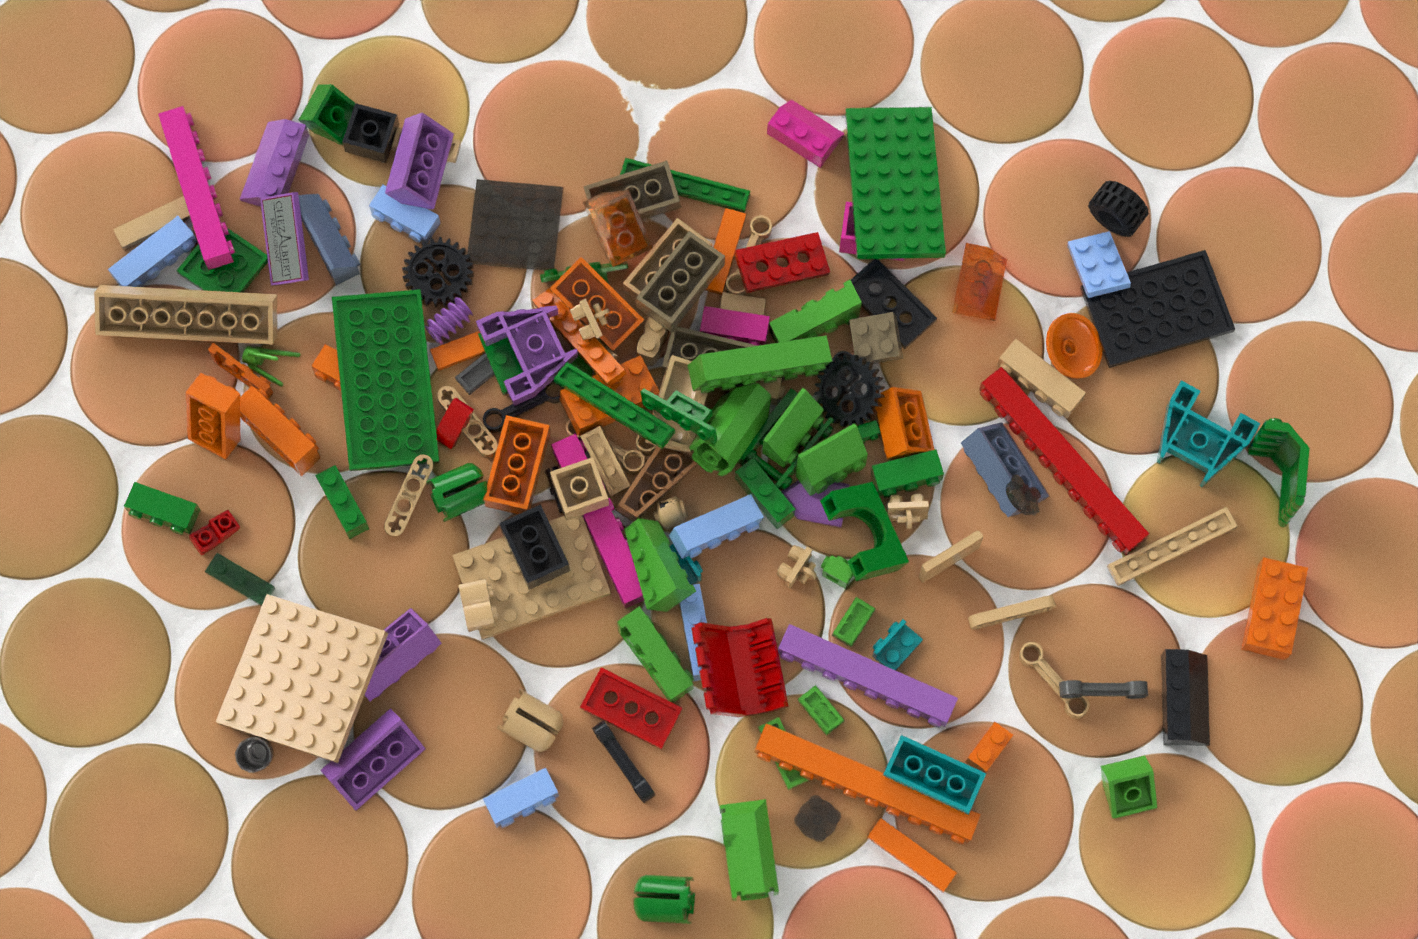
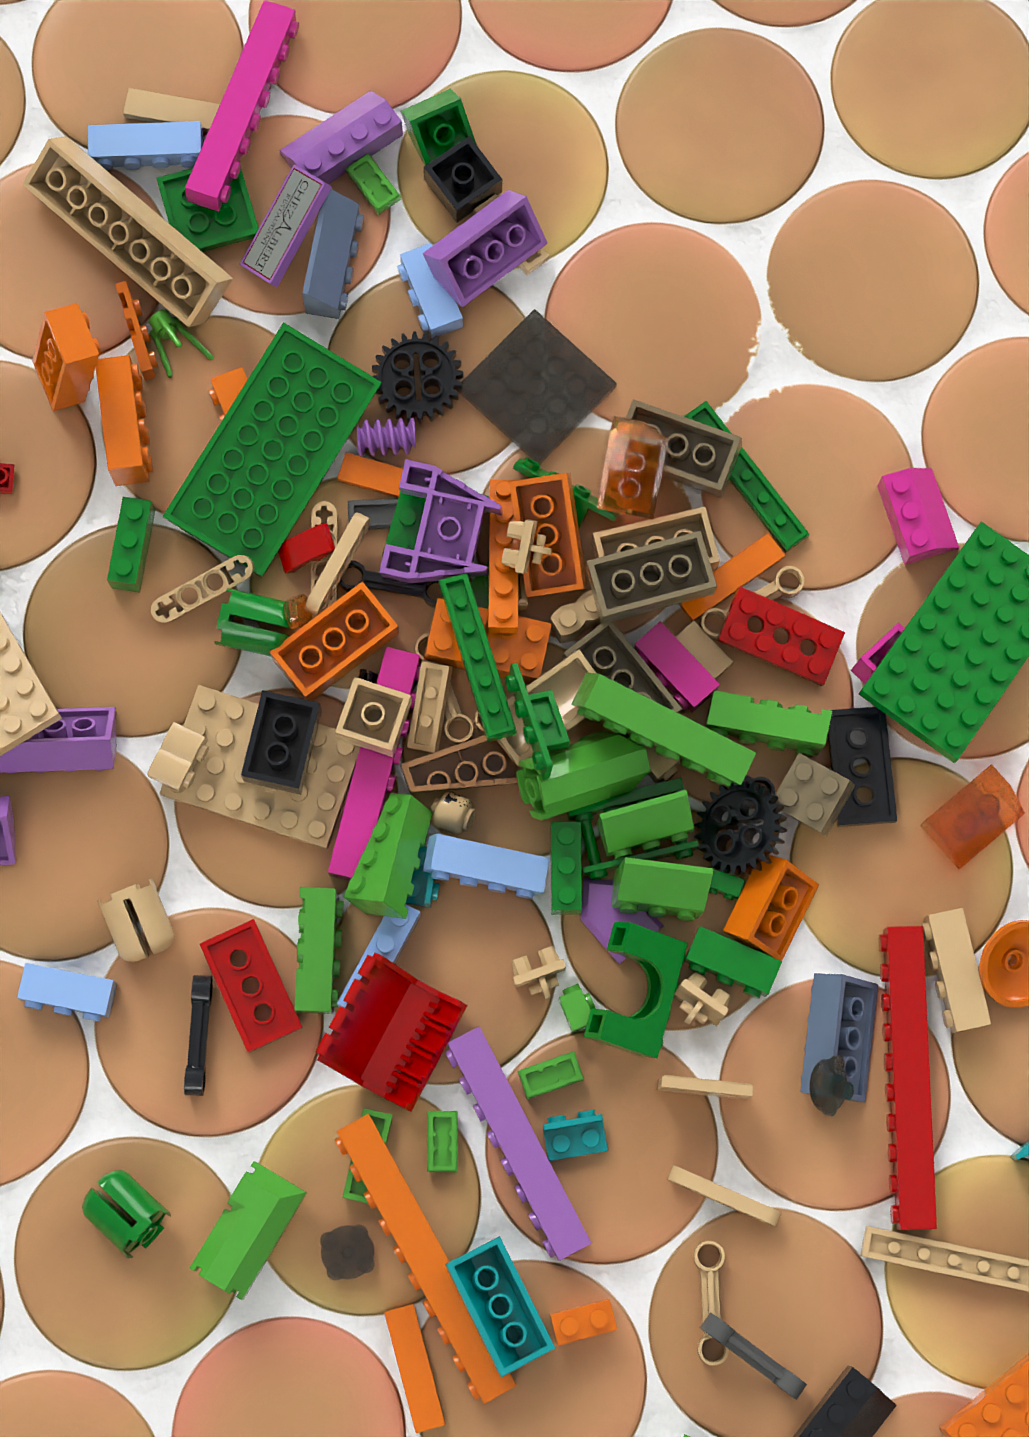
camera: 35 degrees right, 5 degrees up
none -> clear orange tile [284,594,312,629]
none -> tan beam [305,512,371,616]
none -> bright green plate [345,153,401,215]

